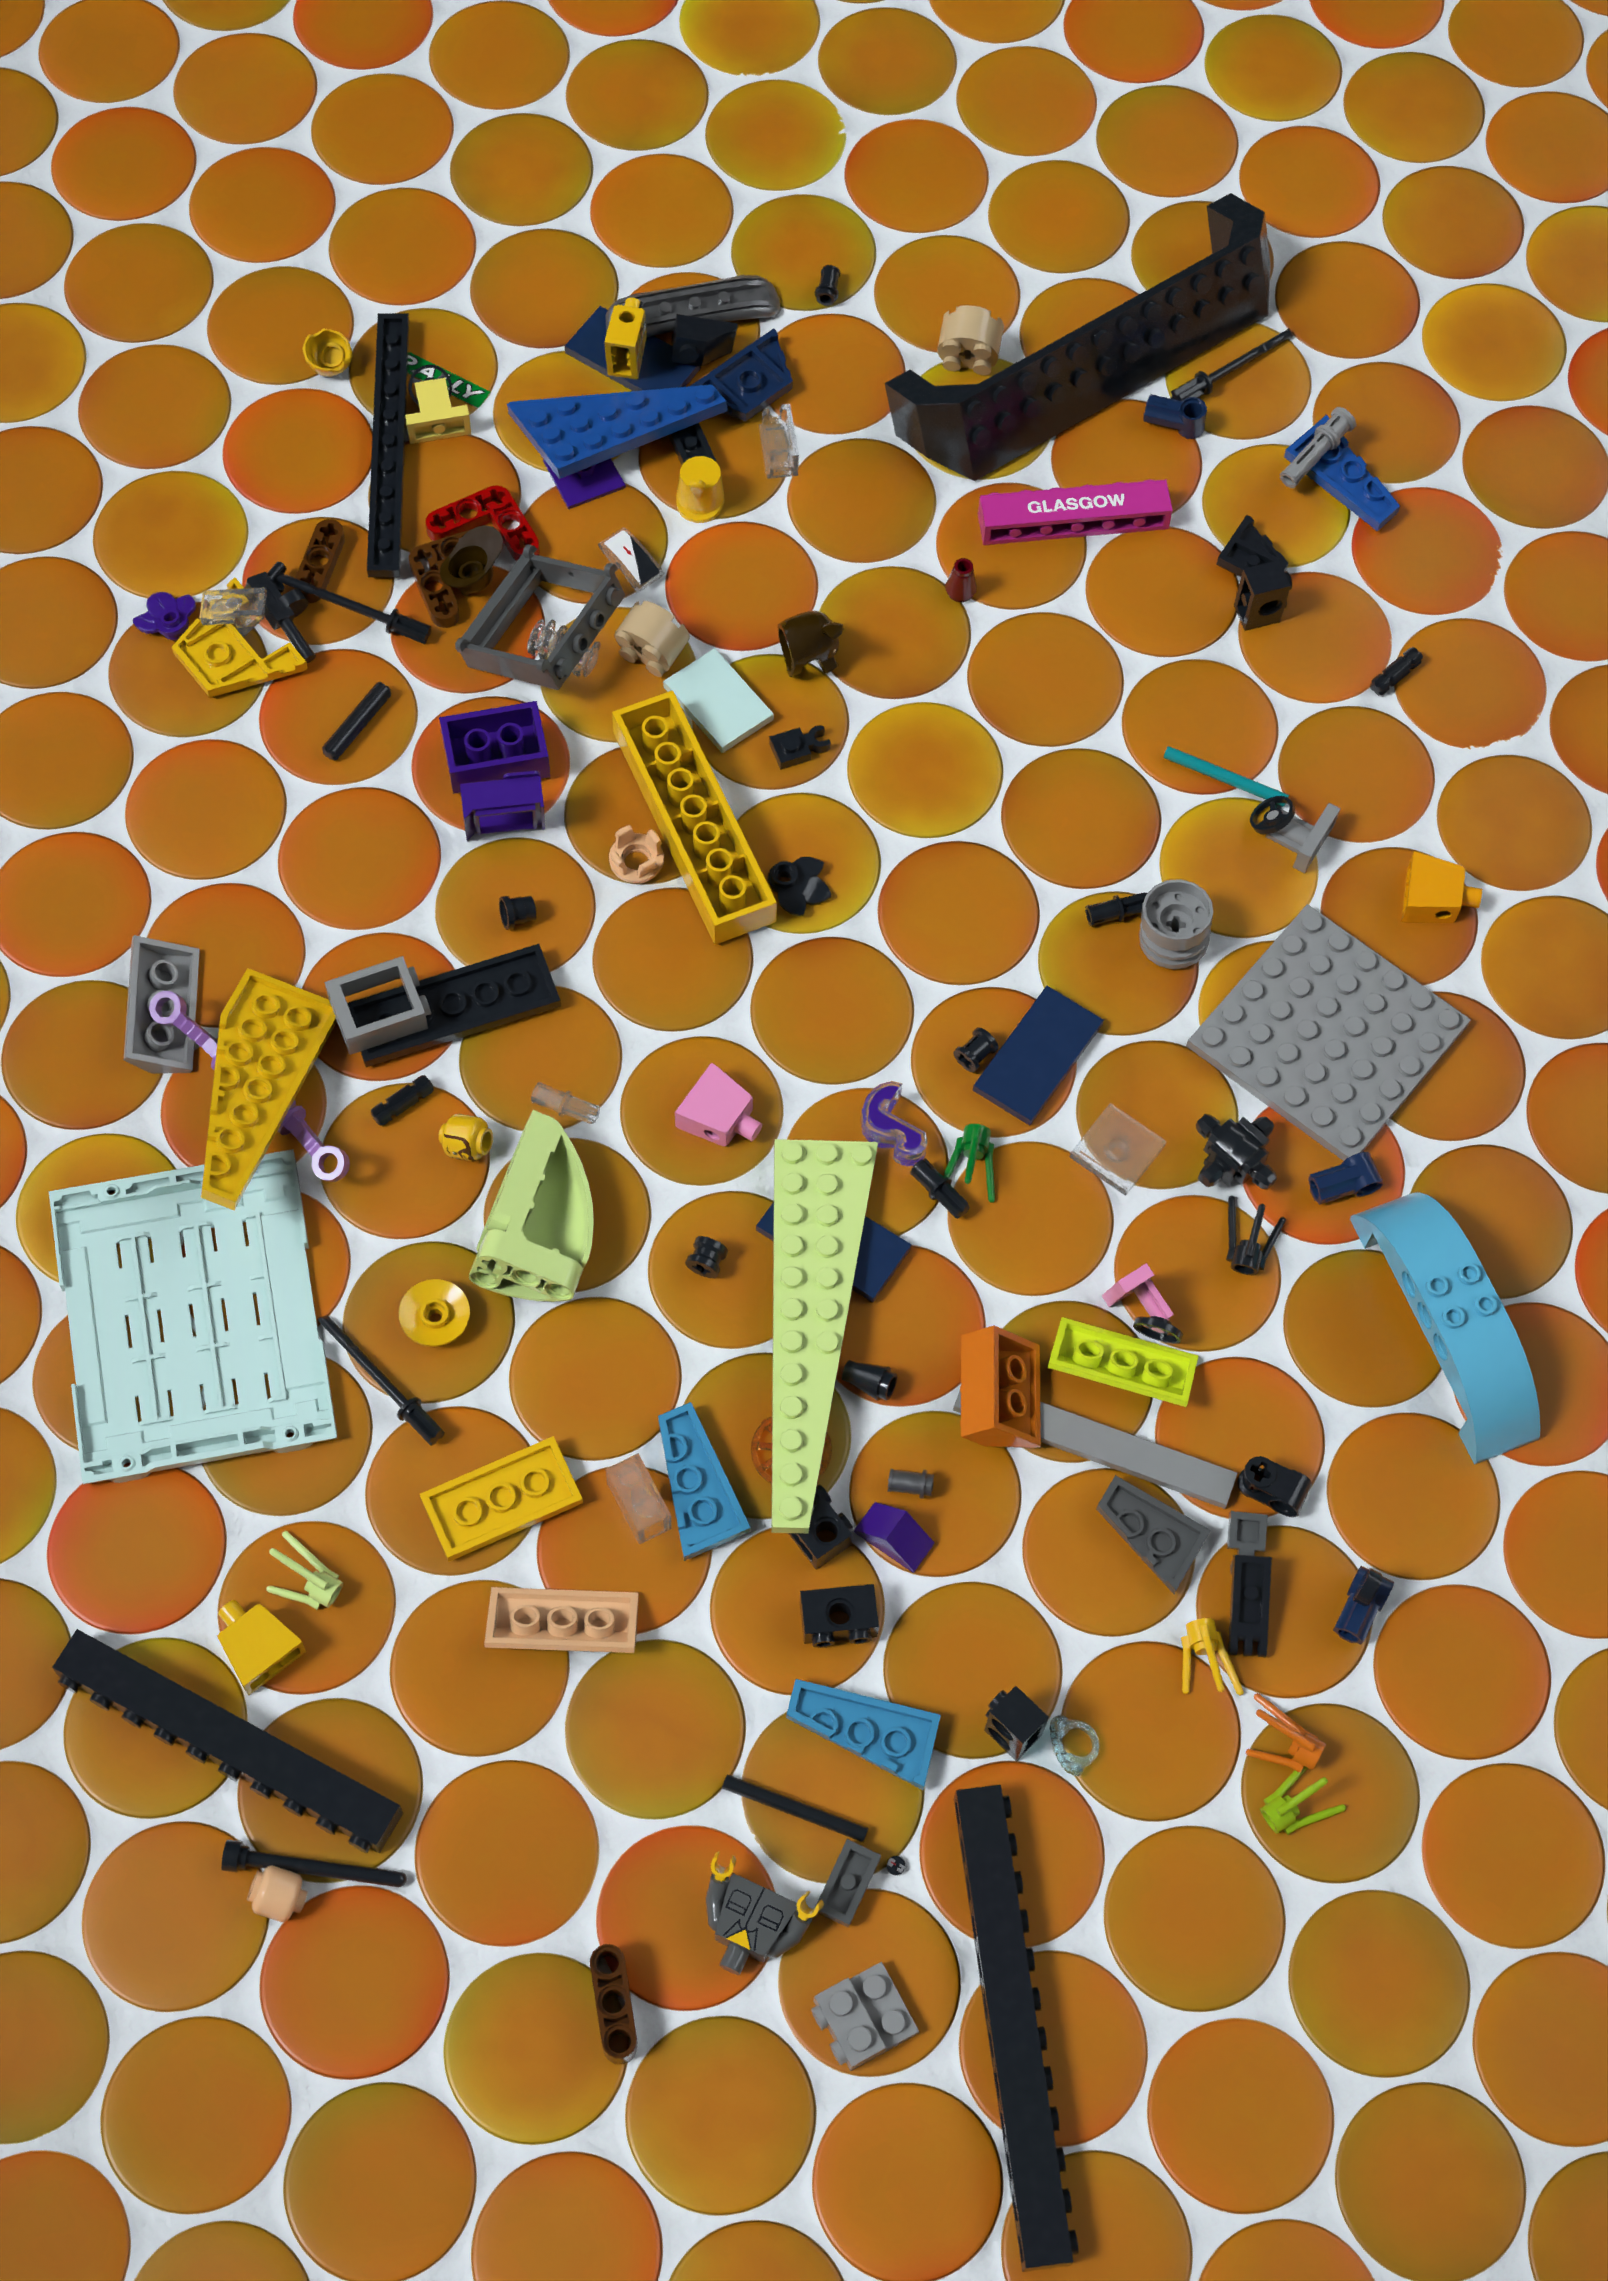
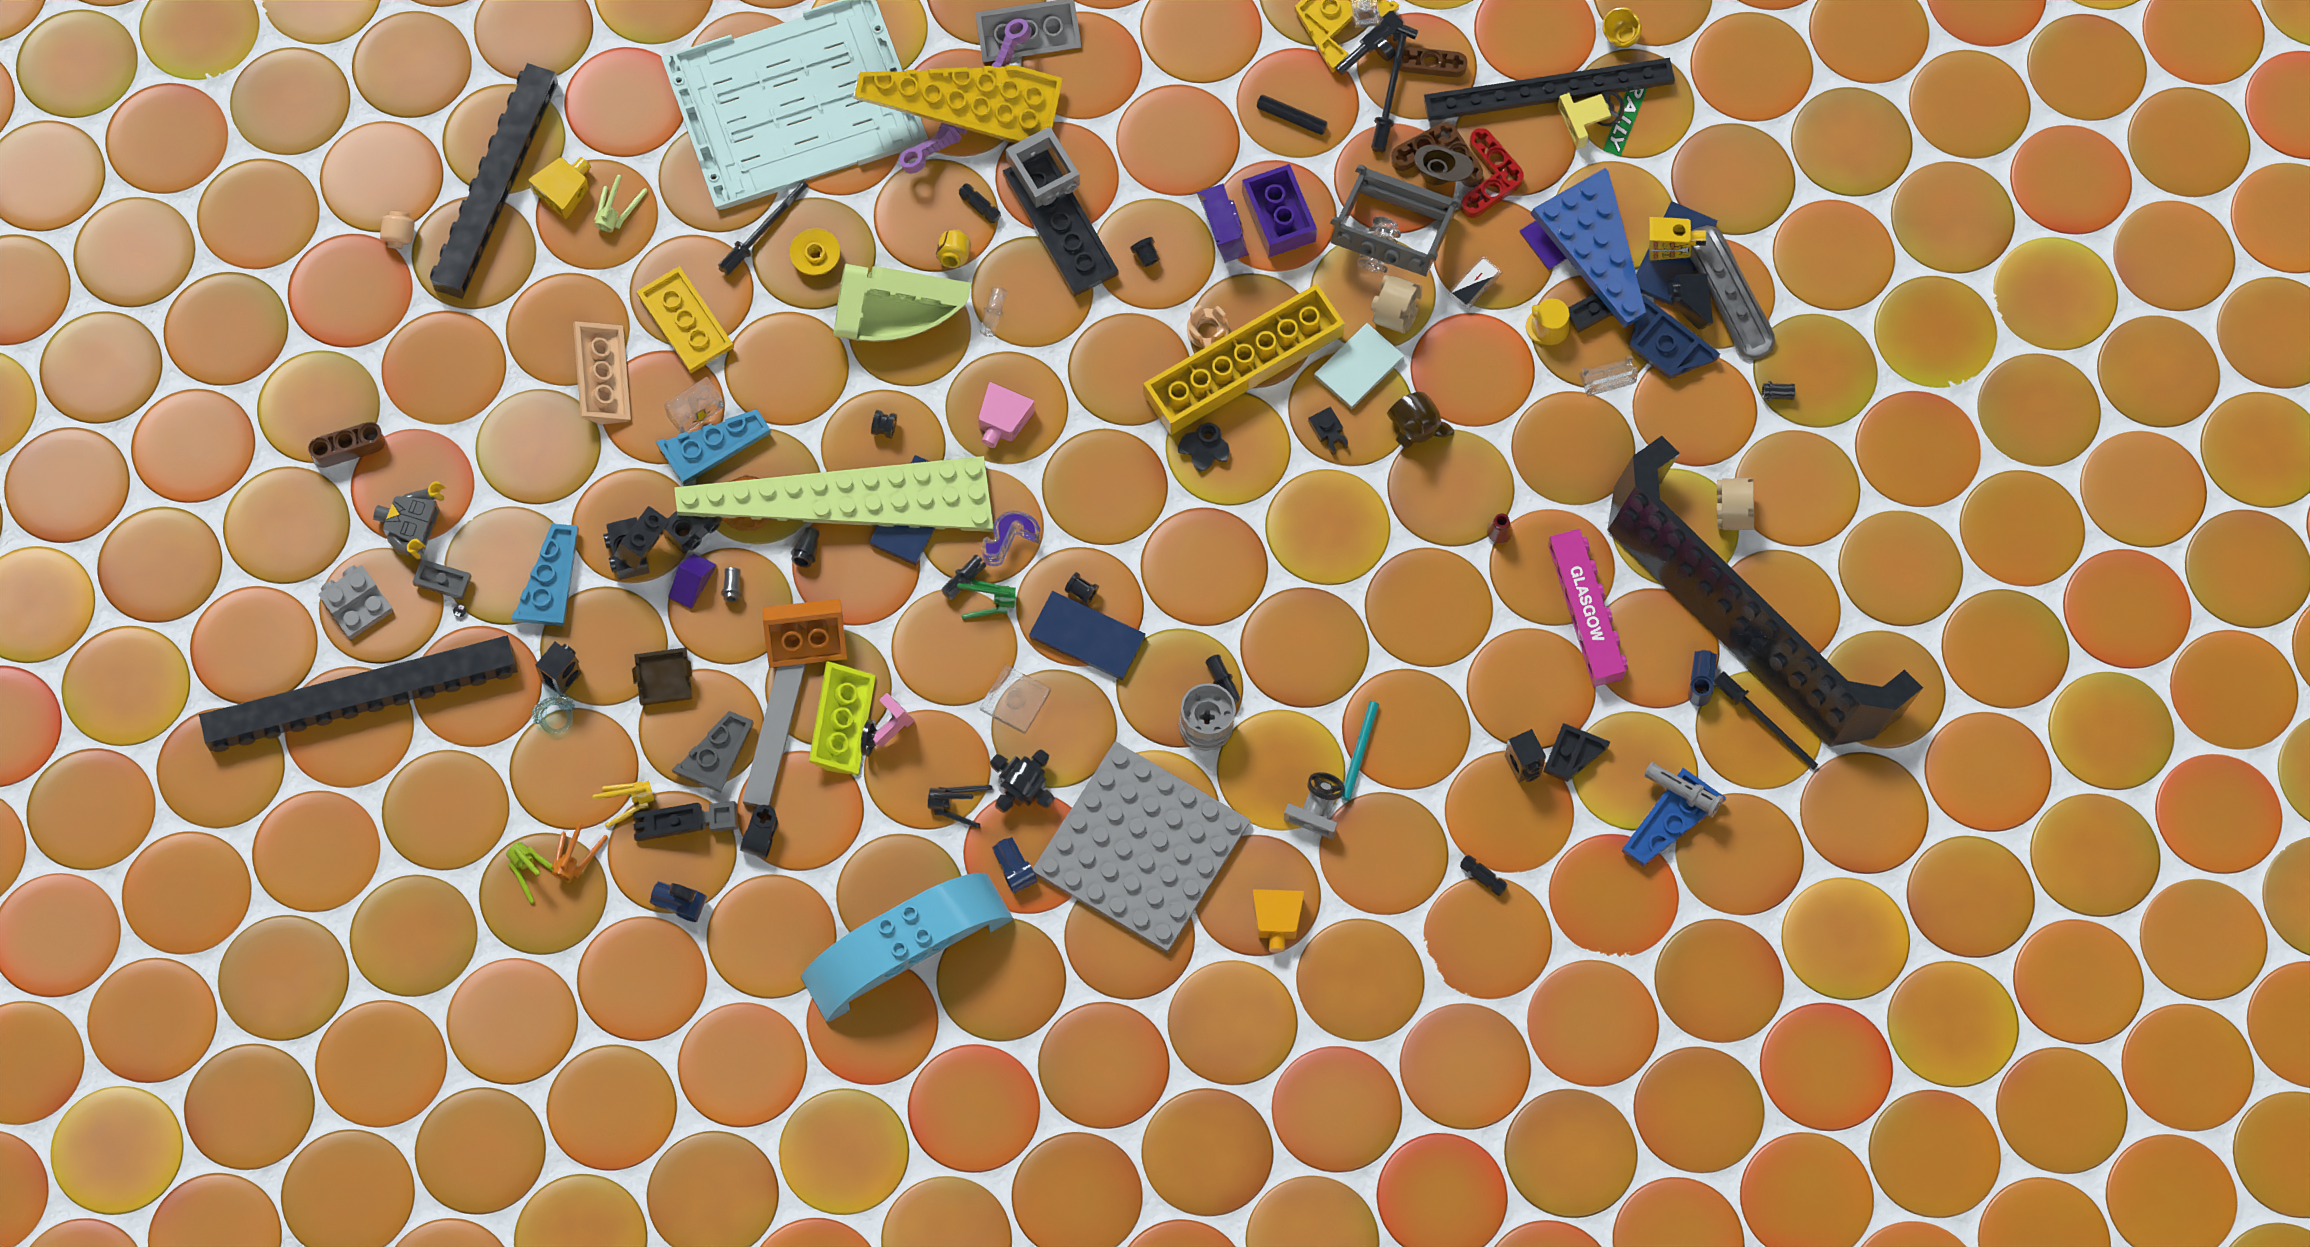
camera: 85 degrees right, 5 degrees up
black piece [221,1839,407,1887] -> none
black bar [722,1774,868,1842] -> none
none -> black brick [614,506,670,570]
none -> dark brown piece [632,647,693,706]

